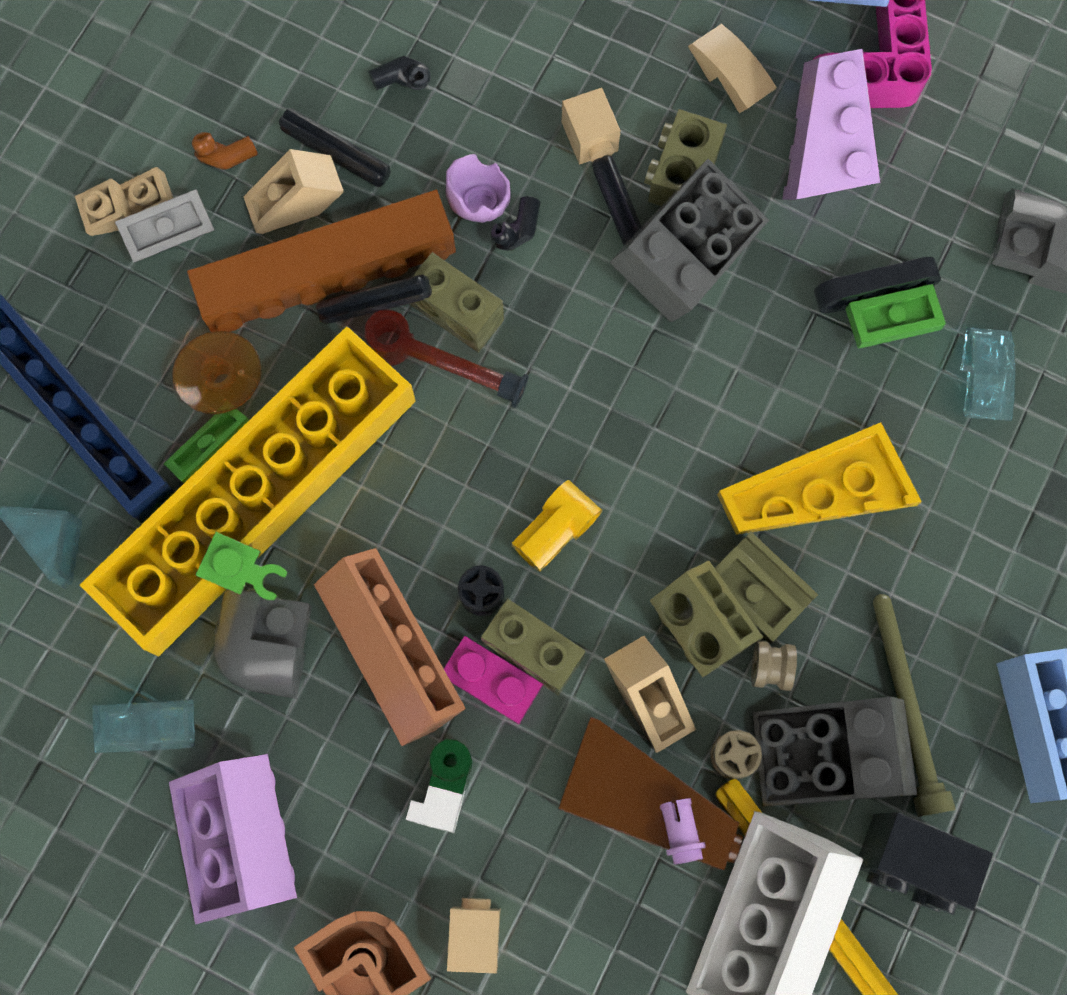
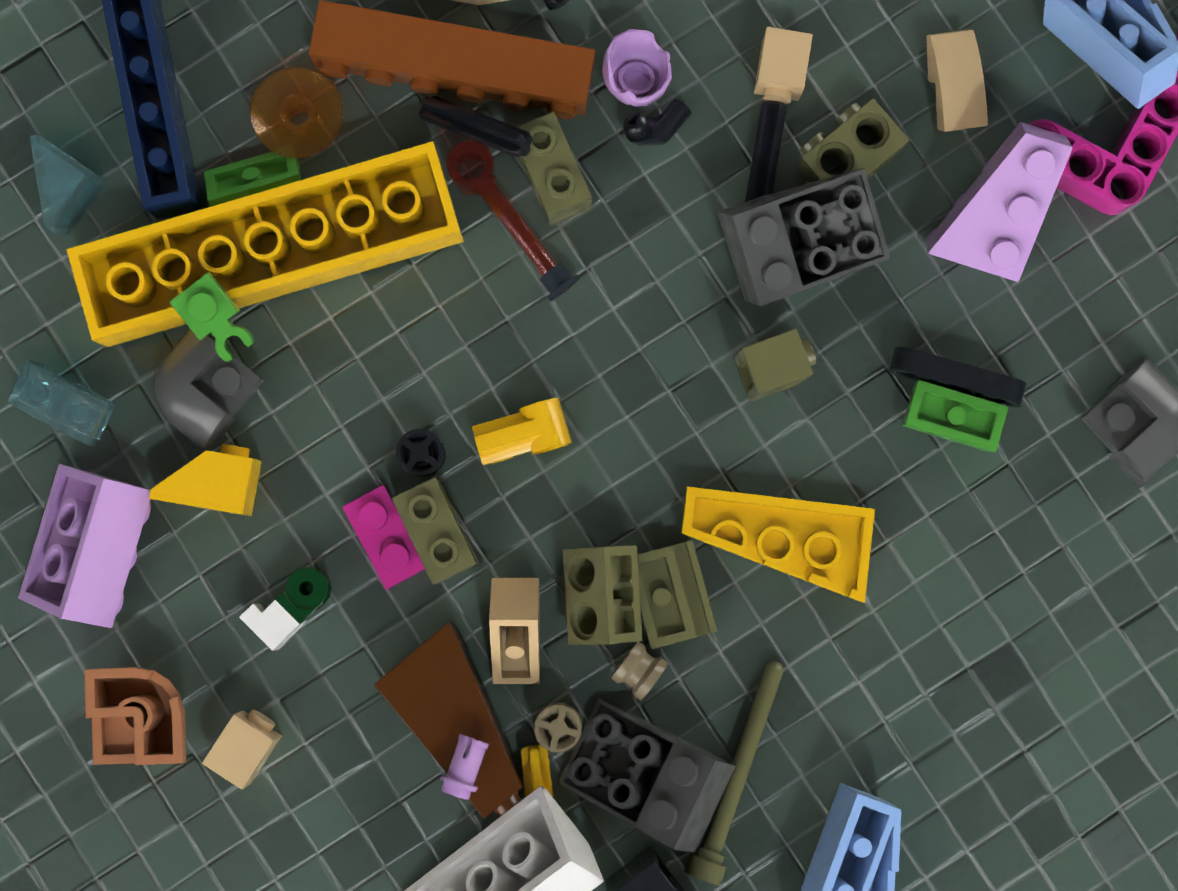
camera: 30 degrees right, 10 degrees up
nougat brick [314,548,466,746] -> none
clear light blue slope [961,327,1015,421] -> none
none -> yellow slope [149,444,262,516]
none -> olive brick [734,328,817,402]

